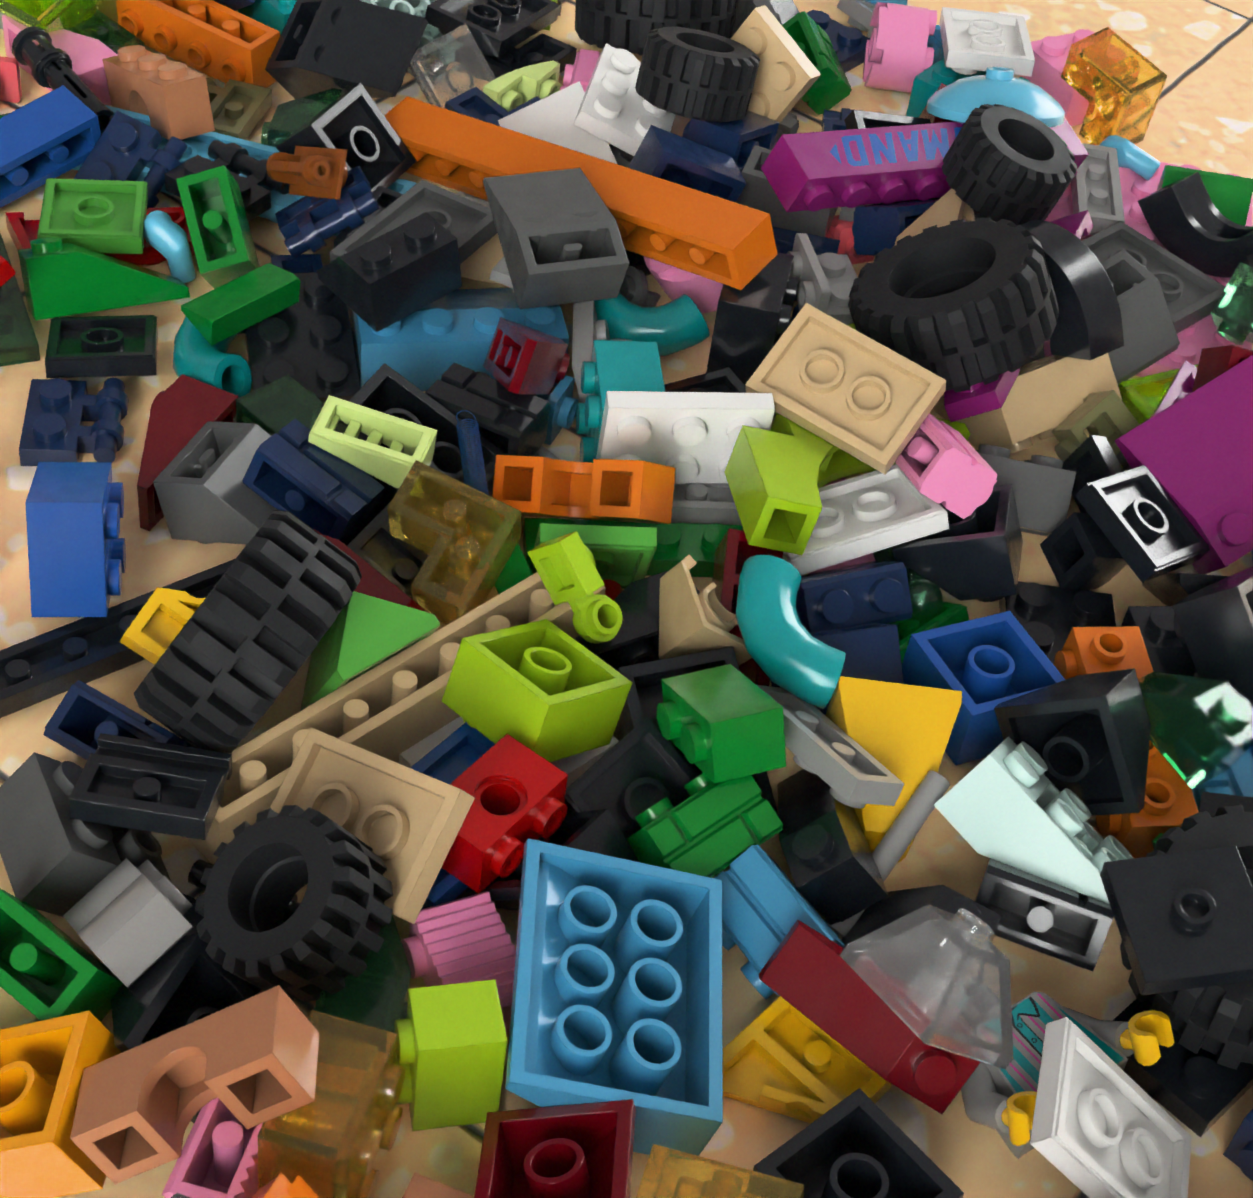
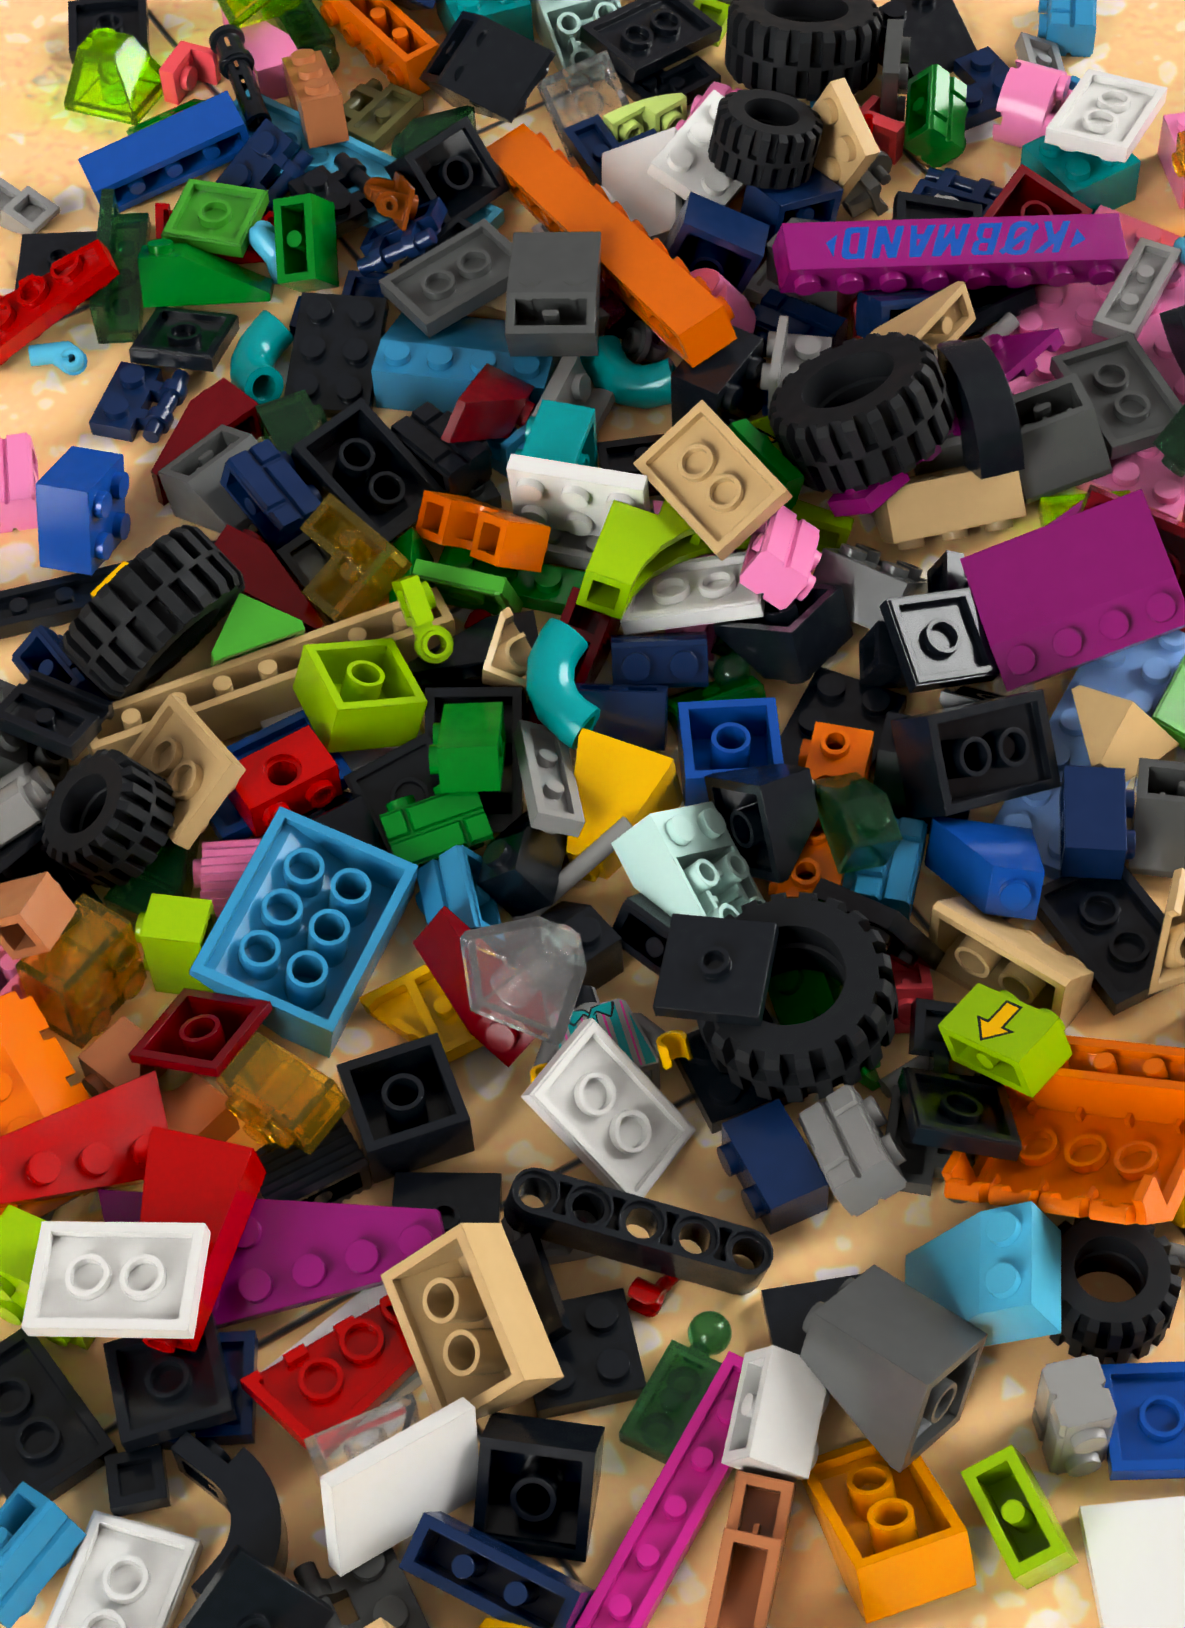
camera: 30 degrees right, 10 degrees up
green slope [181,263,300,346] -> none
yellowish green slope [308,395,437,495] -> none
black slope [317,212,462,332] -> none
blue piece [456,410,495,546] -> none
medium azure dish [926,67,1065,127] -> none
black tyre [942,104,1077,226] -> none
olive brick [1051,390,1140,461] -> none

